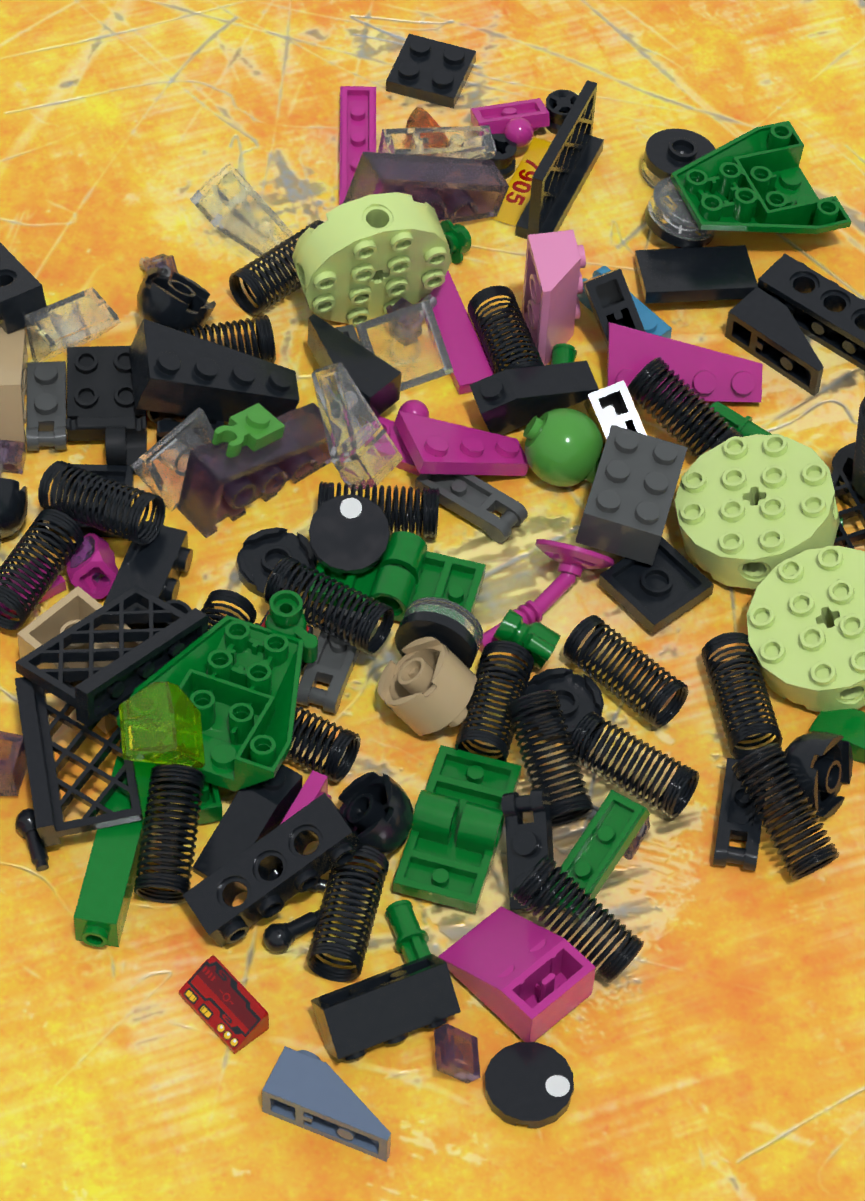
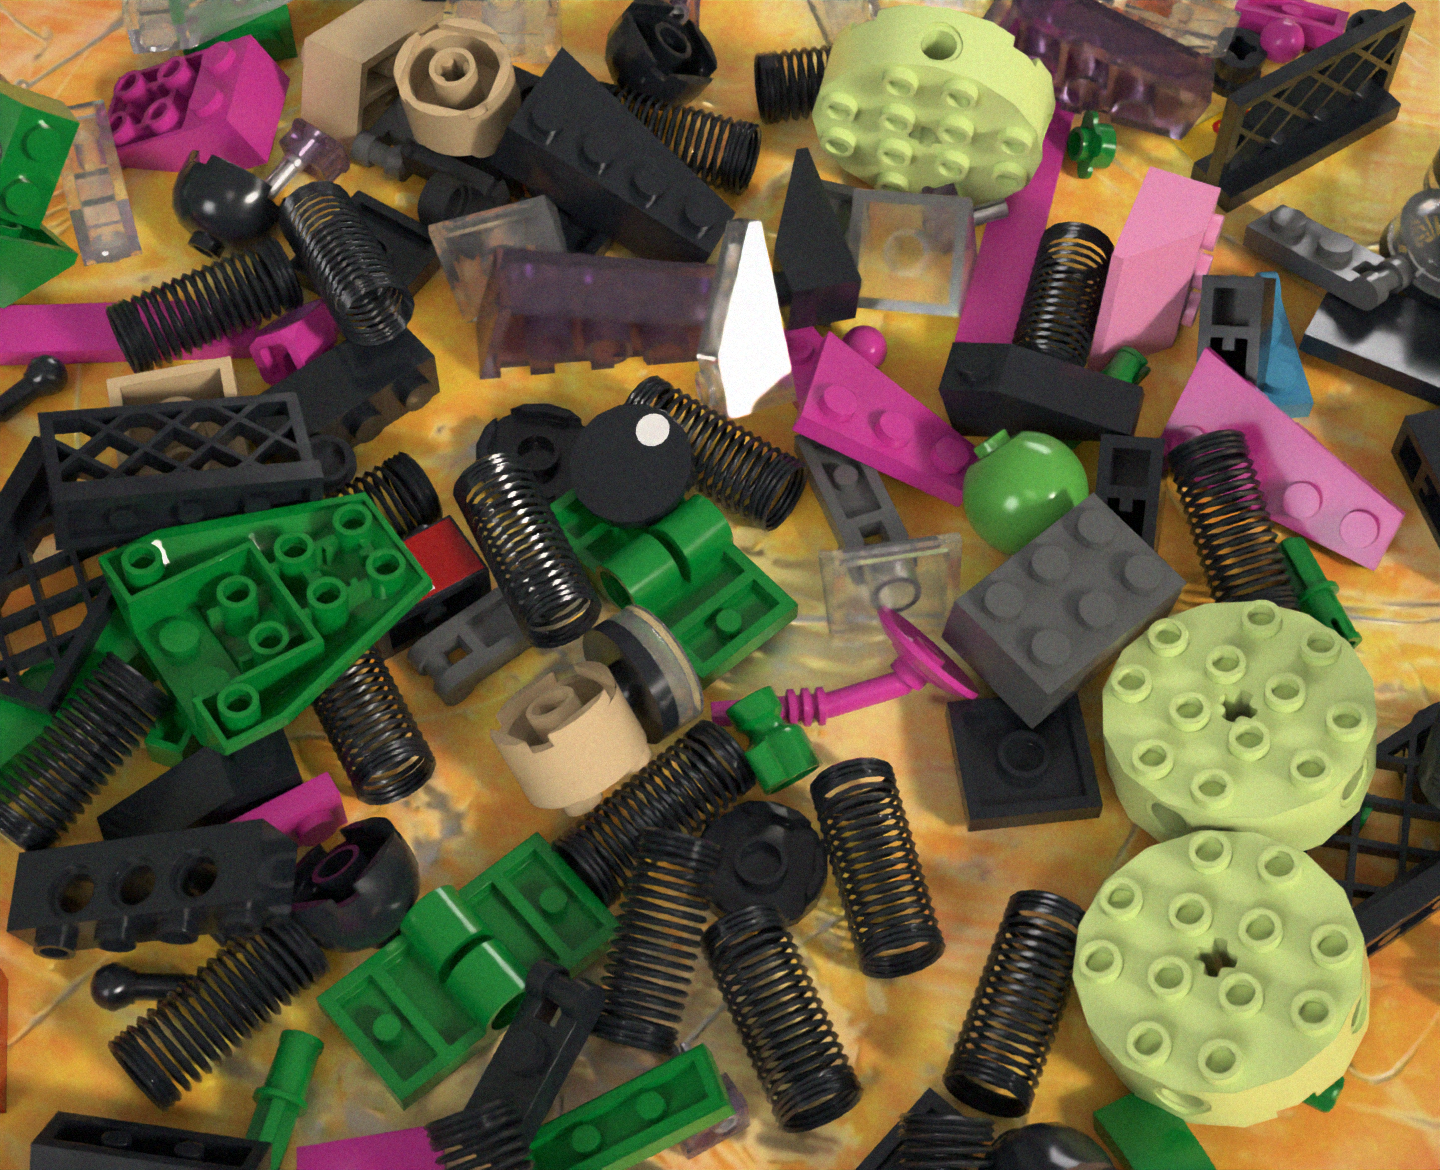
camera: 35 degrees right, 5 degrees up
clear neon green slope [119,682,205,768] -> none
bright green plate [212,403,285,458] -> none
green piece [265,590,318,663] -> none
none -> tan brick [394,18,521,158]
none -> clear slope [817,531,963,648]
none -> dark grey plate [1243,204,1414,311]

